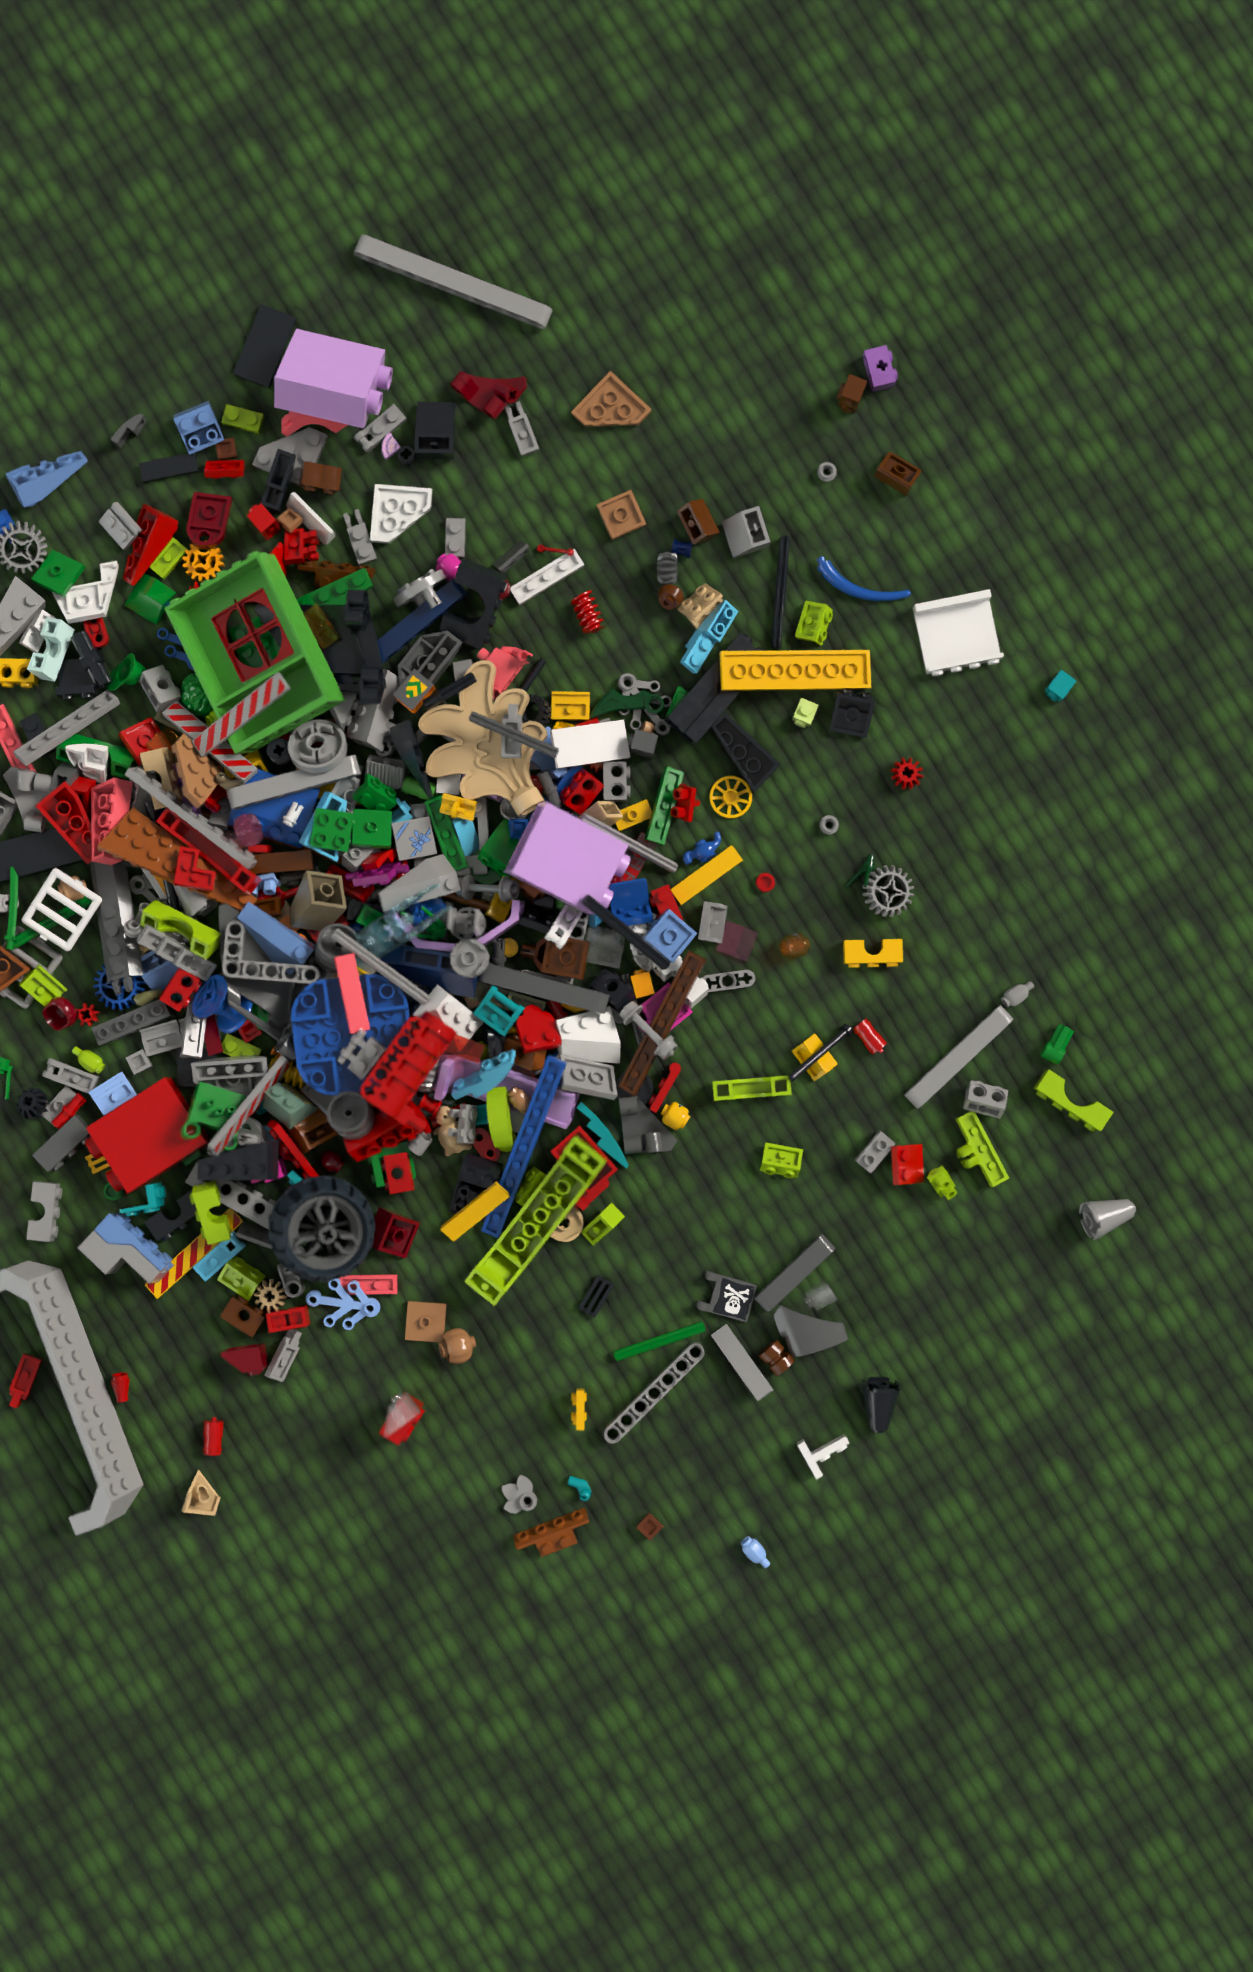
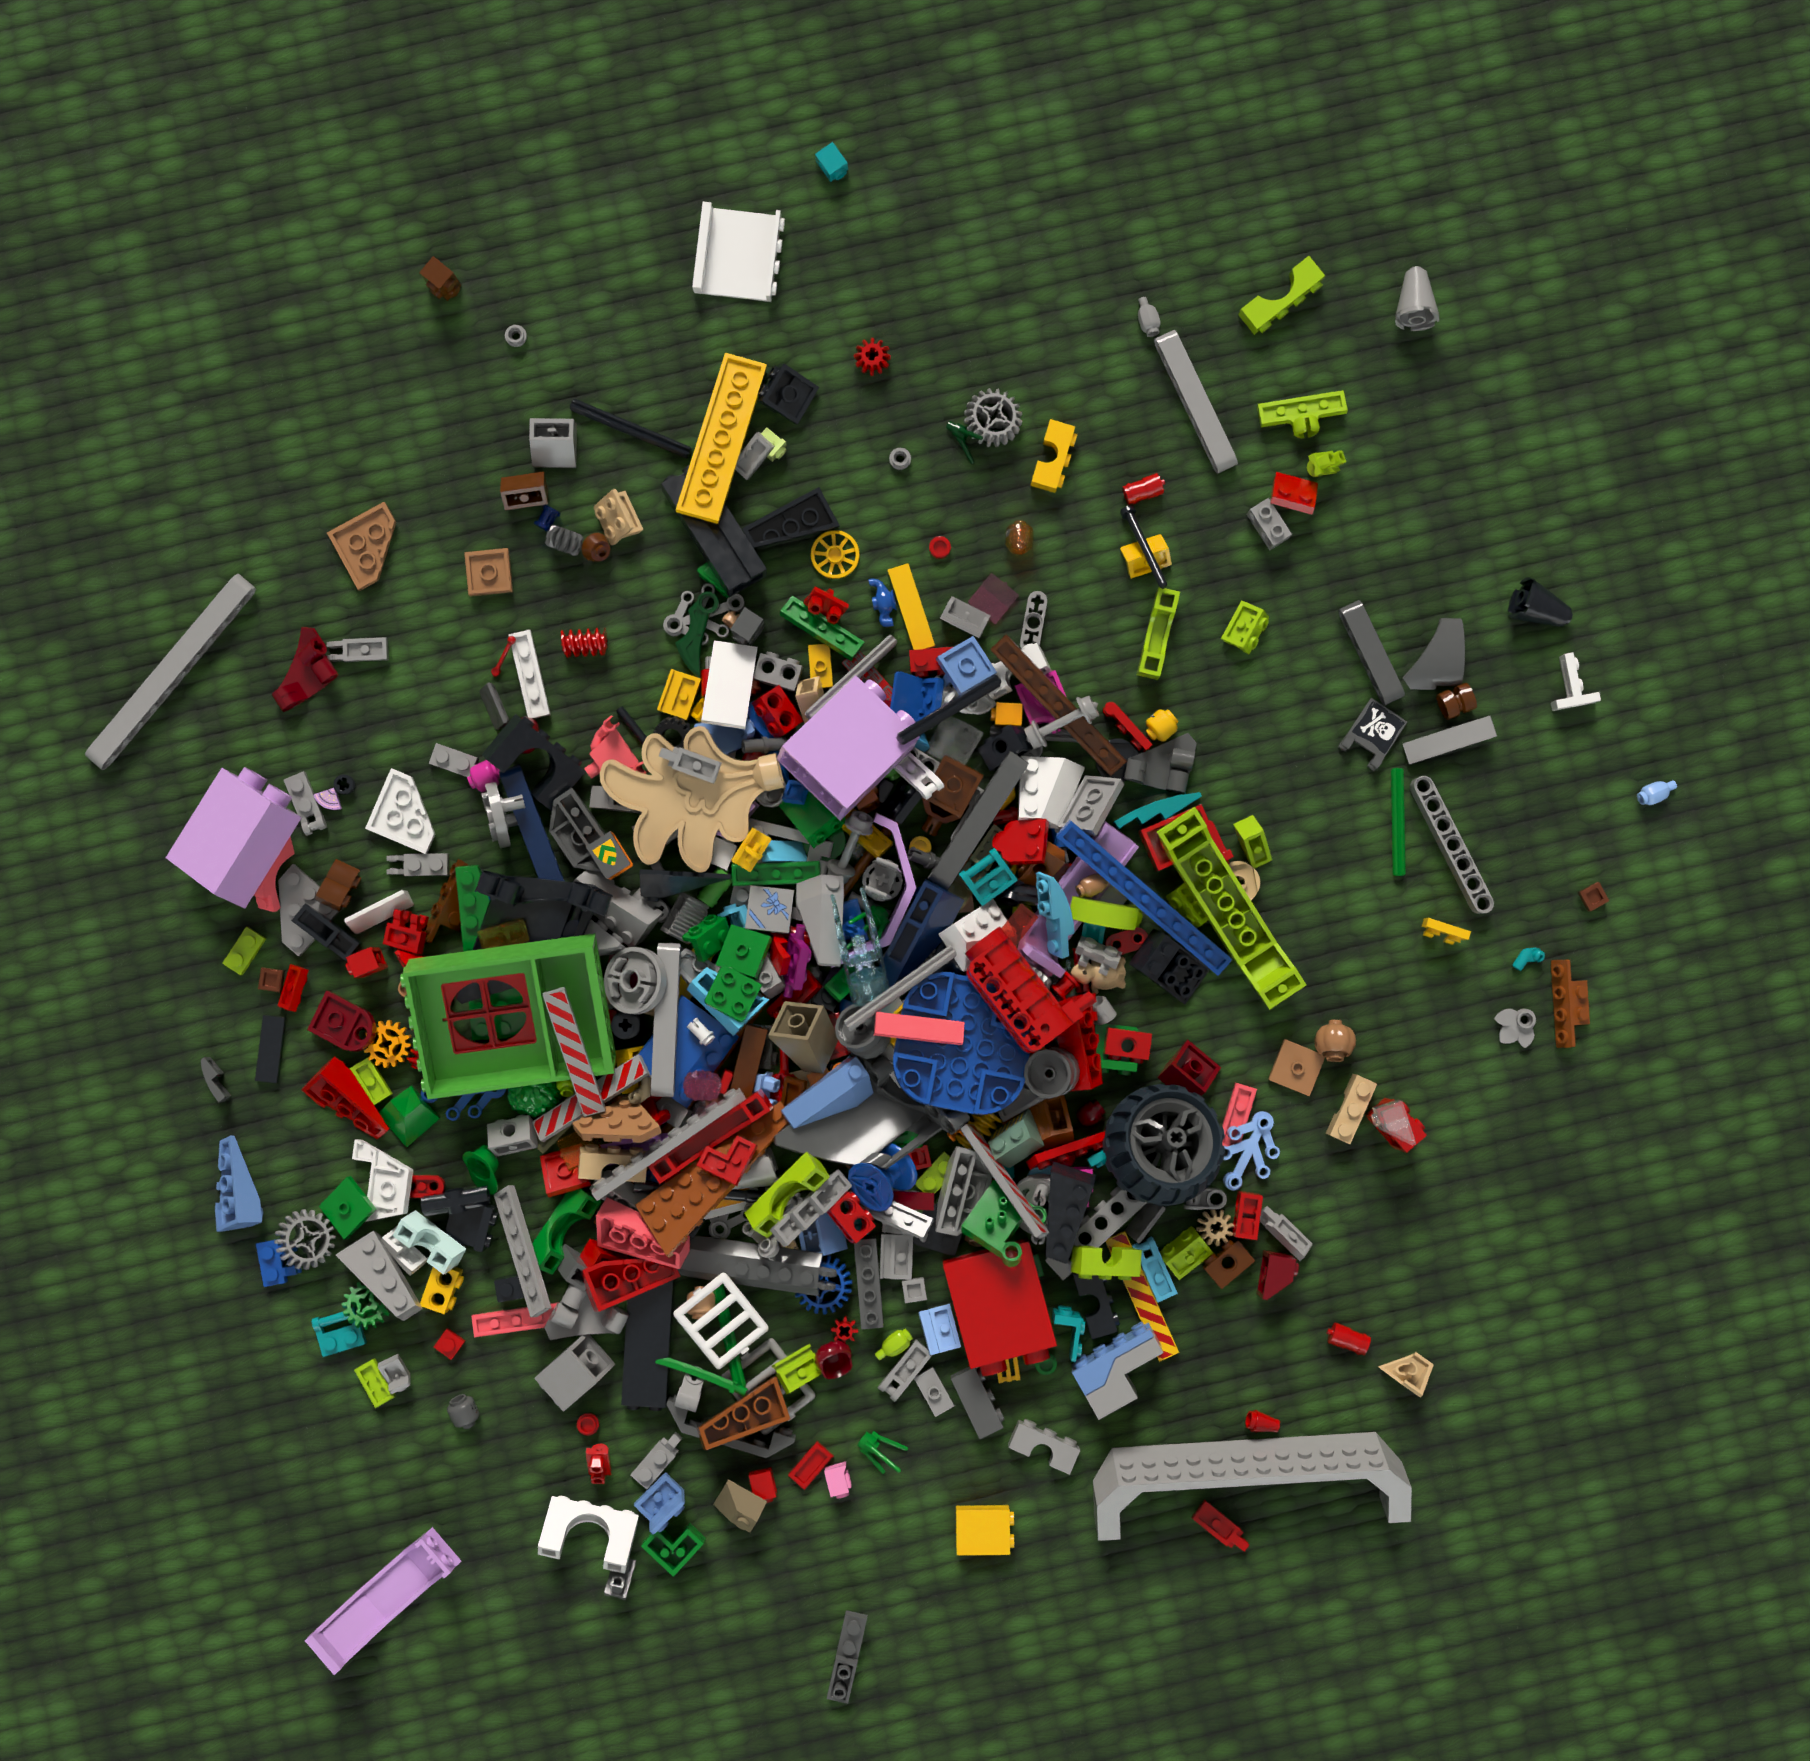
camera: 75 degrees left, 0 degrees up
black gear [15,1087,50,1121] -> none
red pin [51,1093,87,1129] -> none
white brick [65,744,108,783] -> none
light grey plate [99,502,142,550] -> none
olive arm [134,988,163,1006] -> none
medium blue slope [173,401,225,454] -> none
light grey beam [223,921,320,984] -> none
black tile [233,304,297,389] -> none
medium nougat tile [276,507,304,533] -> none
light grey plate [337,1029,387,1080] -> none
black slope [414,402,456,459] -> none
black axle [422,672,477,711] -> none
yellow tile [440,1181,510,1242] -> none
light grey tile [450,939,489,978] -> none
dark grey axle [469,712,559,758] -> none
black tile [578,1275,614,1318] -> none
medium azure slope [680,600,739,674] -> none
lime bracket [795,600,833,646] -> none
clear slope [804,1280,838,1310] -> none
blue animal [817,556,911,601] -> none
medium lavender brick [863,345,898,392] -> none
reddish brown slope [874,451,922,496] -> none
light grey brick [963,1080,1008,1119] -> none
green piece [1040,1024,1074,1065] -> none
none -> light grey plate [735,432,775,480]
none -> tan arch [1326,1074,1377,1144]

